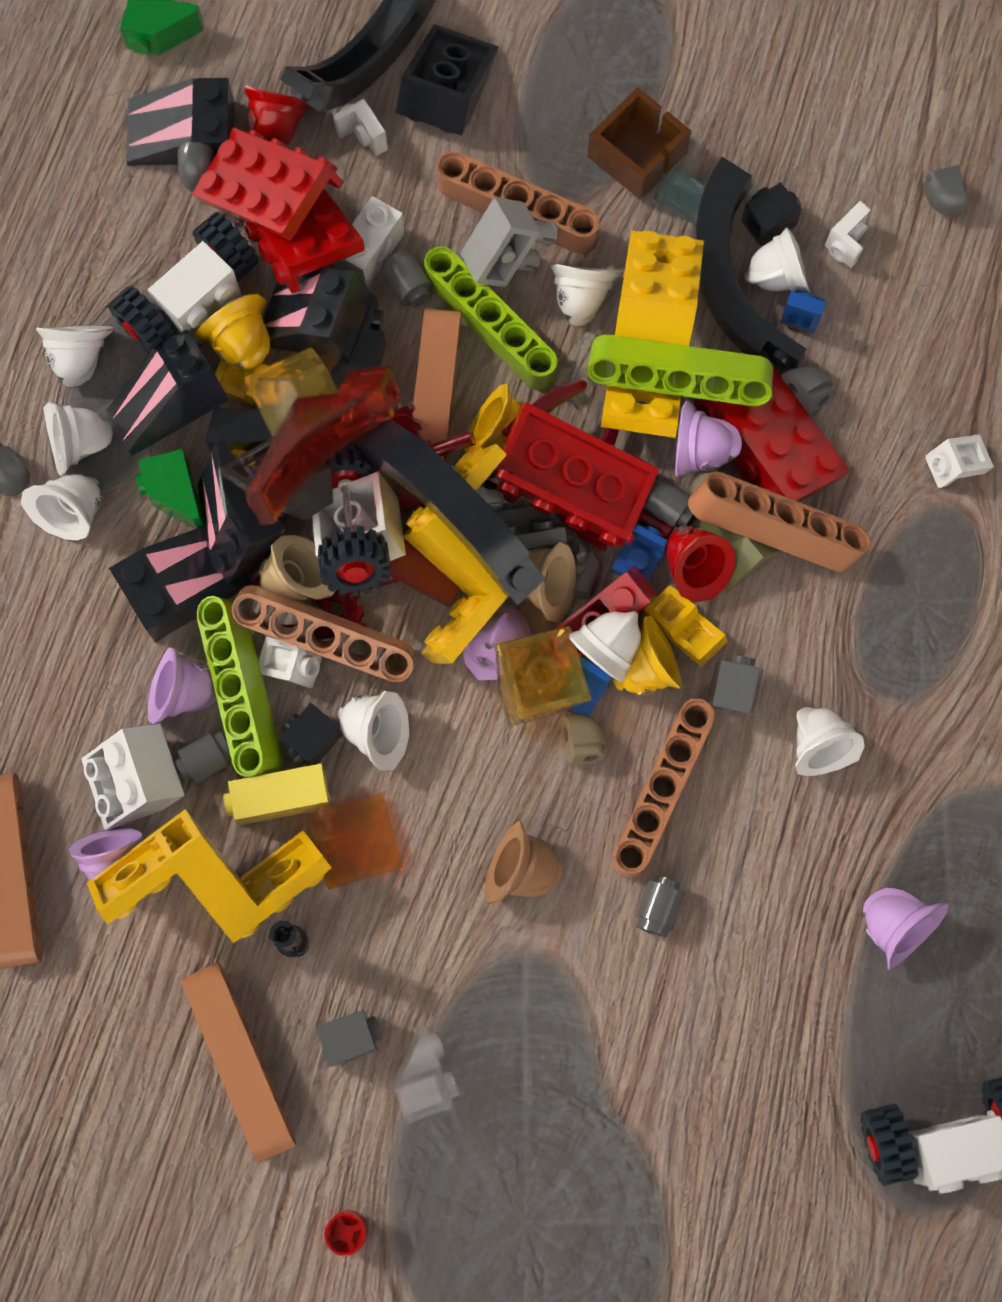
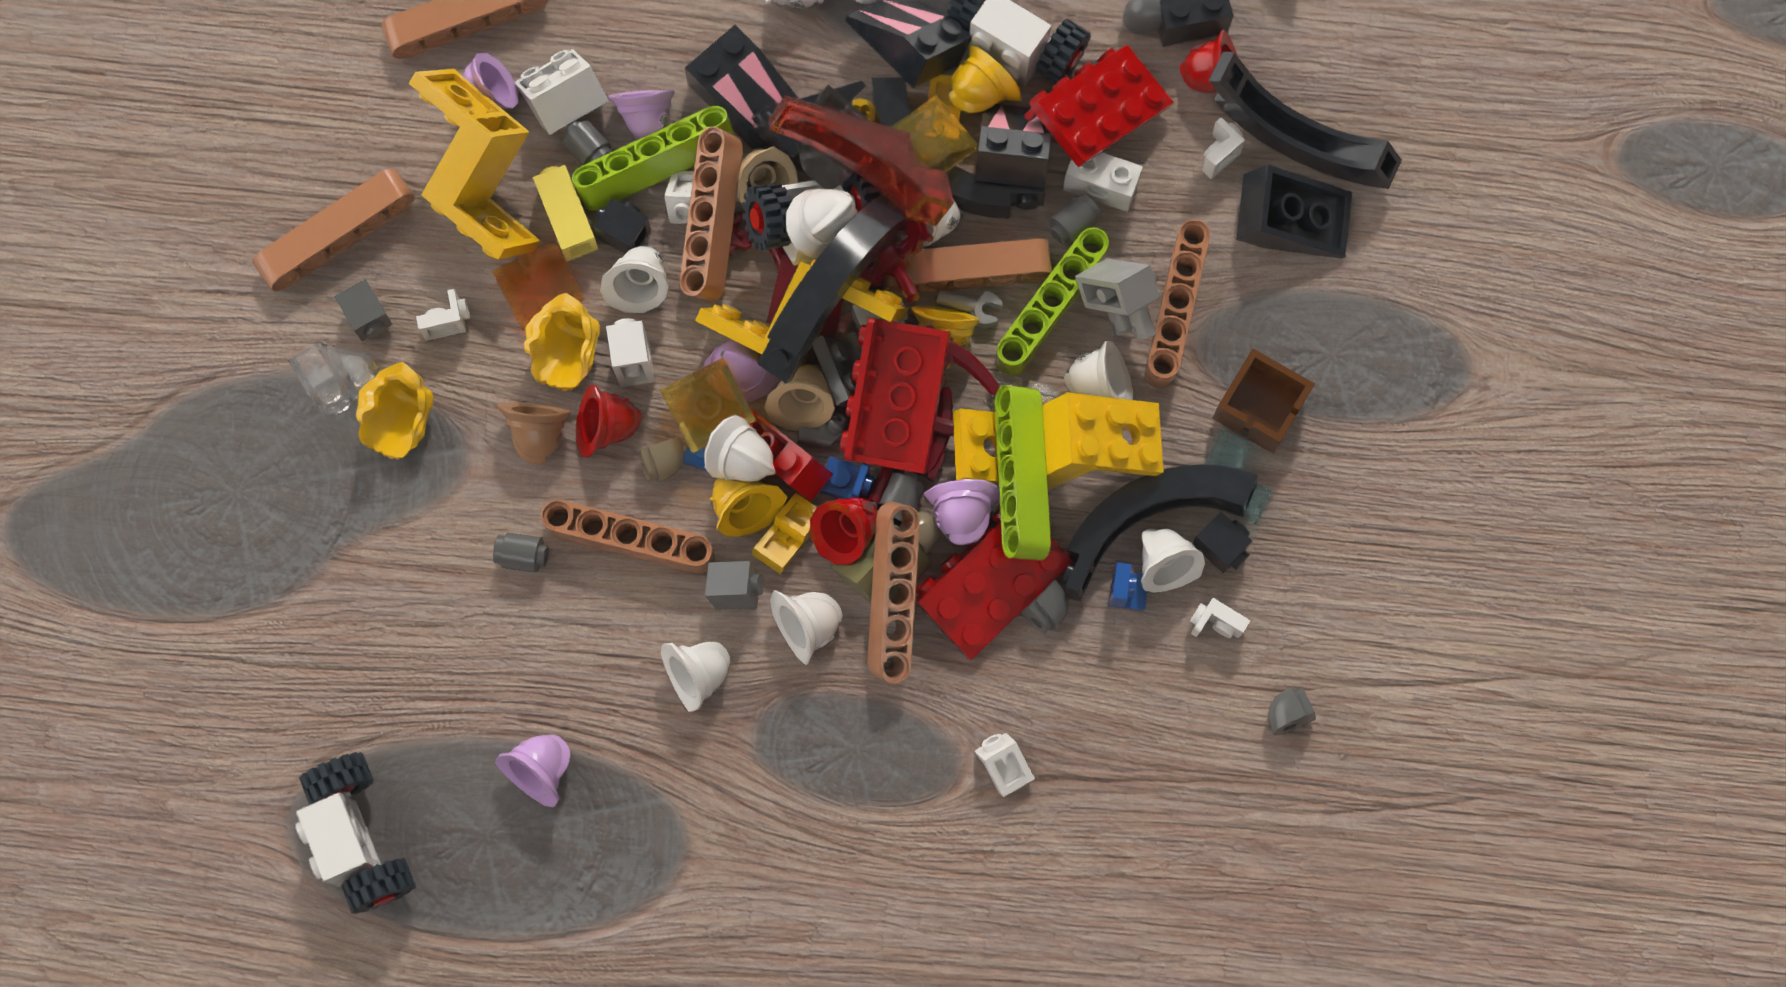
camera: 80 degrees right, 0 degrees up
green slope [135,449,204,529] -> none
red bracket [192,127,344,241] -> none
black pin [269,921,309,958] -> none
red wheel [324,1210,369,1256] -> none
none -> yellow hair [356,362,434,460]
none -> white bracket [416,289,470,341]
none -> yellow hair [524,293,600,392]
none -> red piece [576,385,642,458]
none -> white brick [606,318,655,388]
none -> white piece [770,590,843,665]
none -> white piece [786,189,855,257]
none -> light grey bar [936,290,1003,329]

